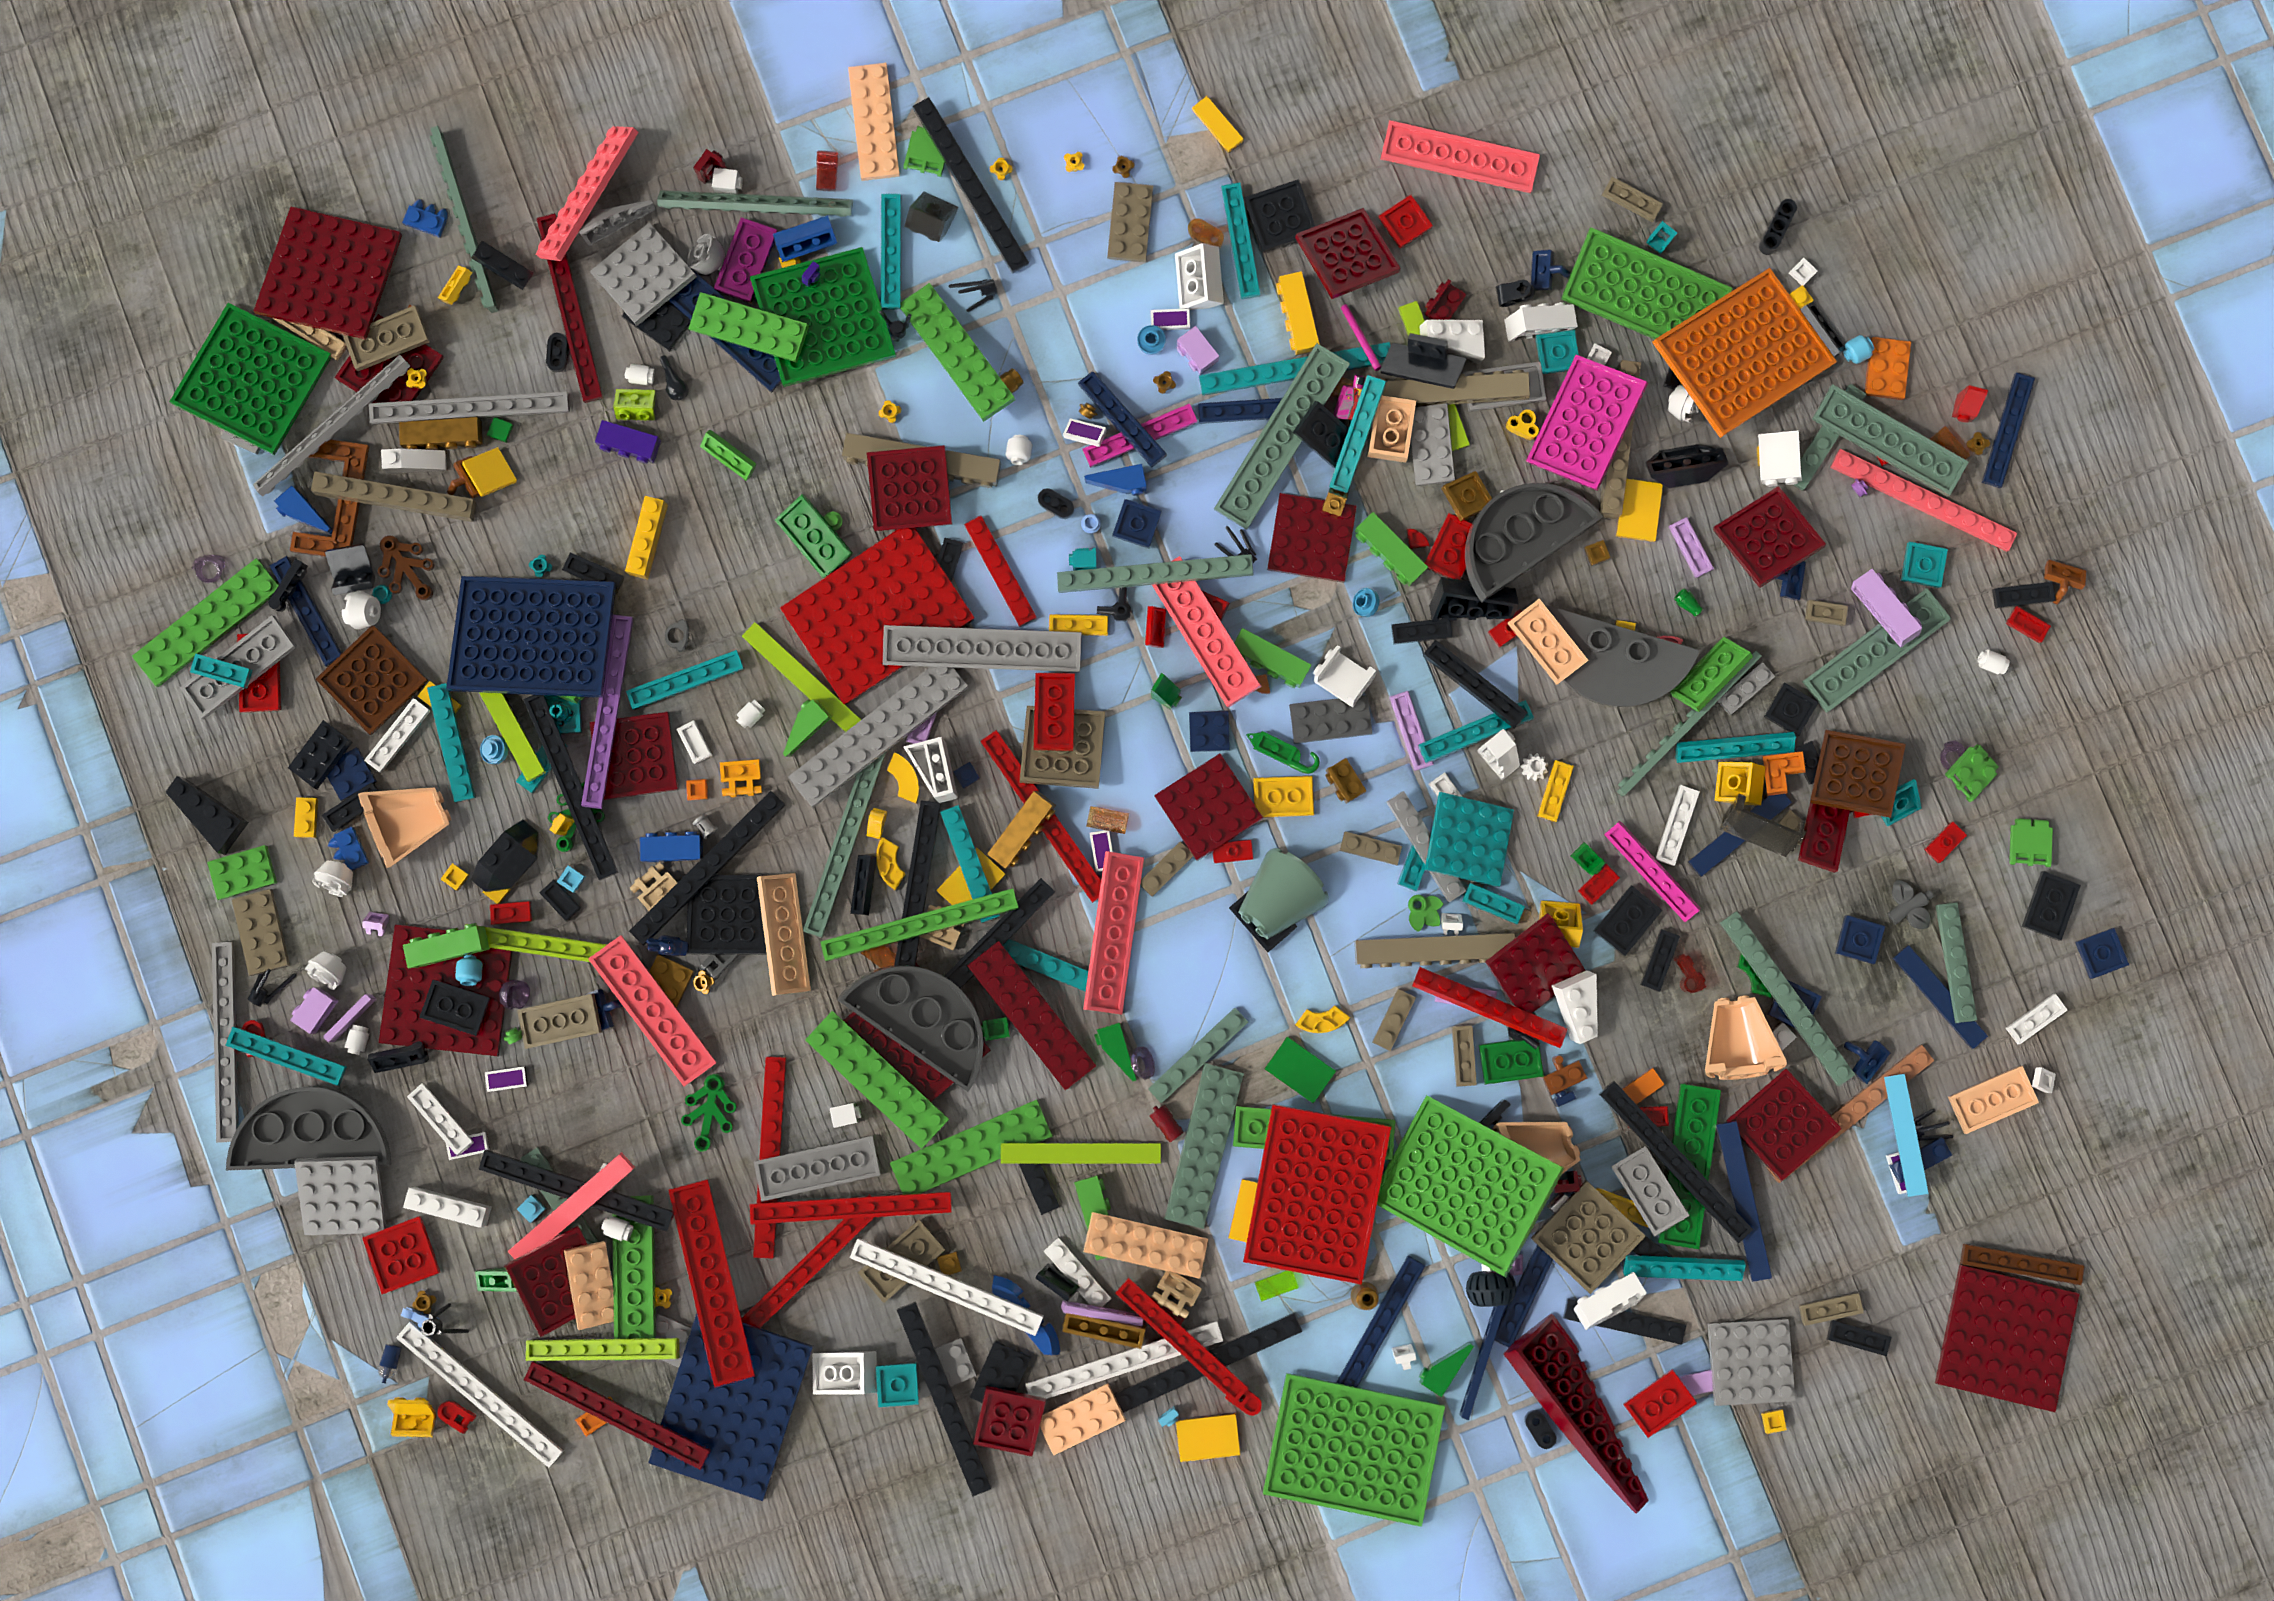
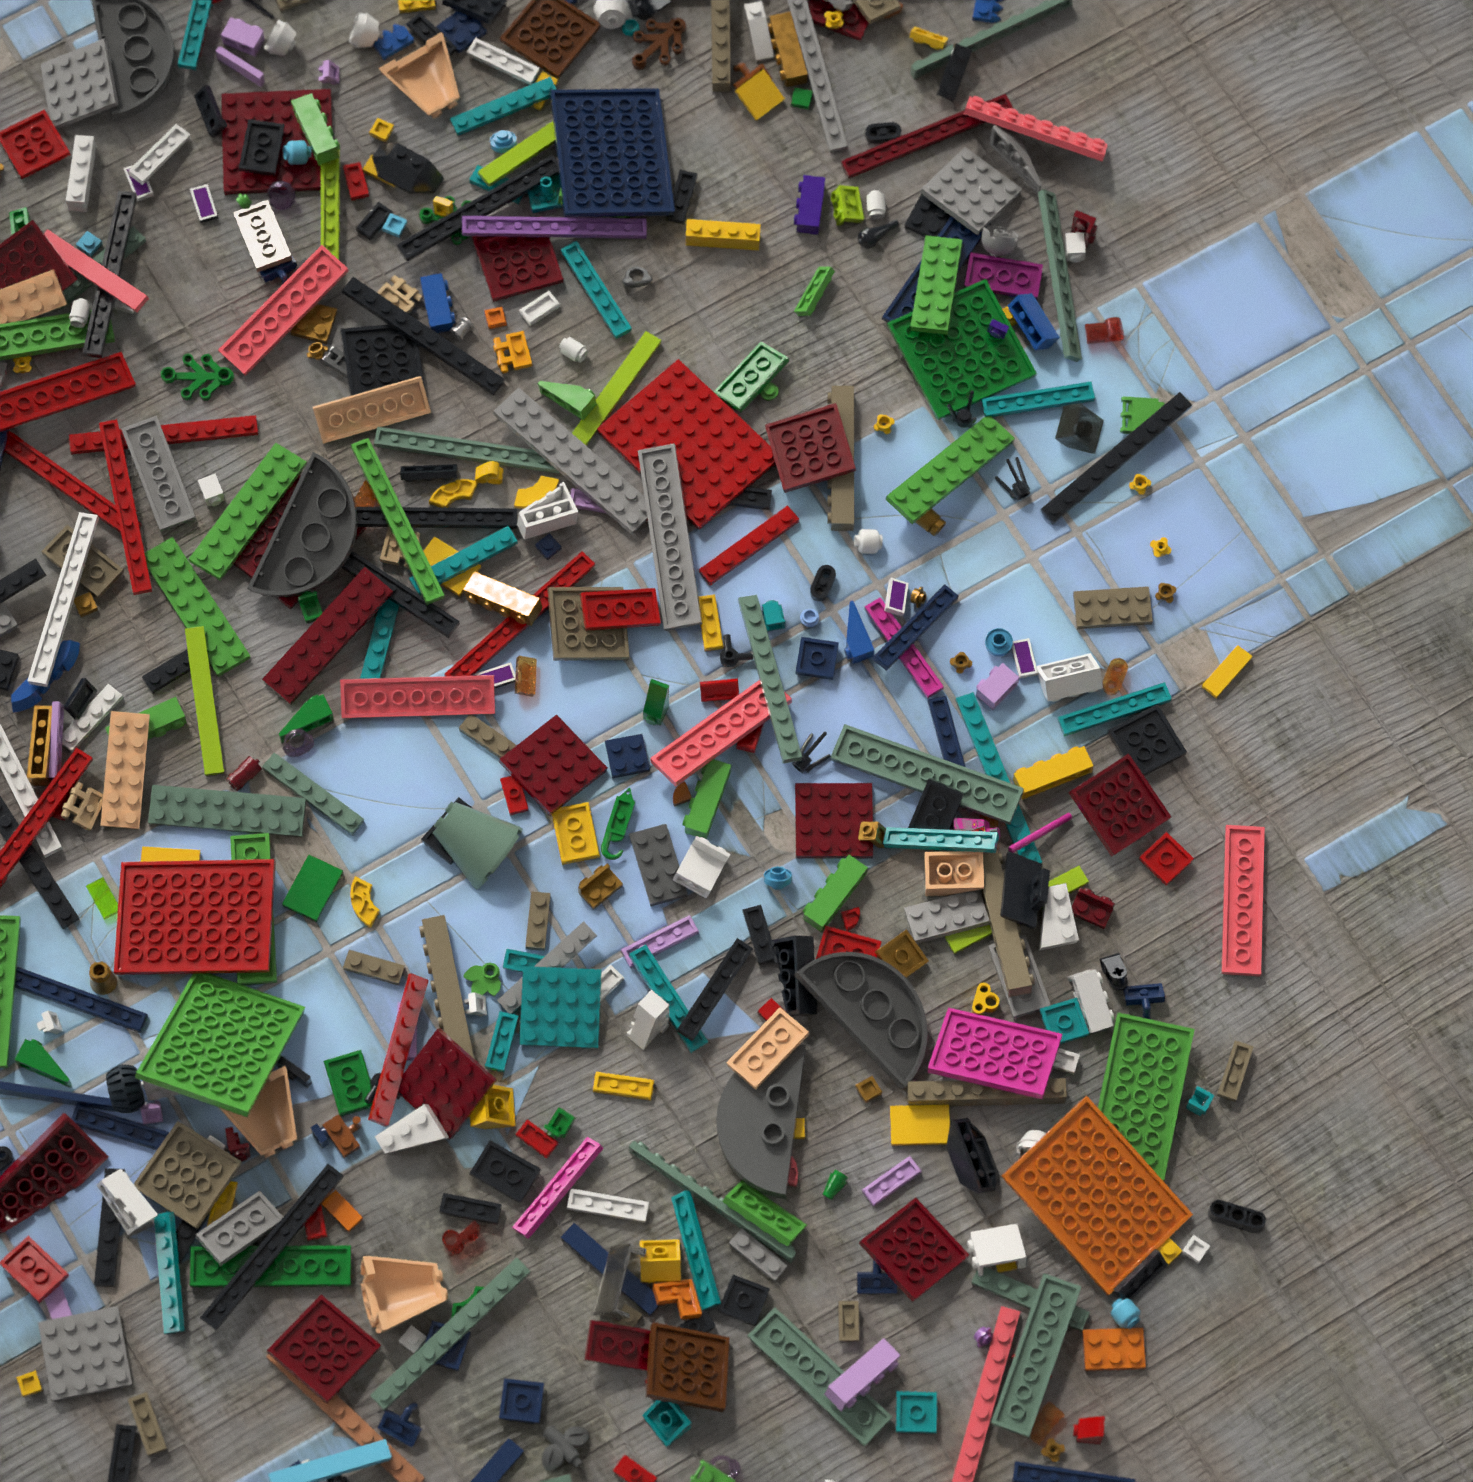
camera: 80 degrees right, 15 degrees down
white brick [344,1025,369,1055] -> none
teal plate [529,554,552,578] -> none
dark blue animal [646,935,688,956] -> none
light nougat plate [848,63,900,181] -> none
dark tan plate [1452,1026,1477,1087] -> none
white piece [1520,753,1549,781] -> none
dark blue tile [1717,1120,1772,1282] -> none

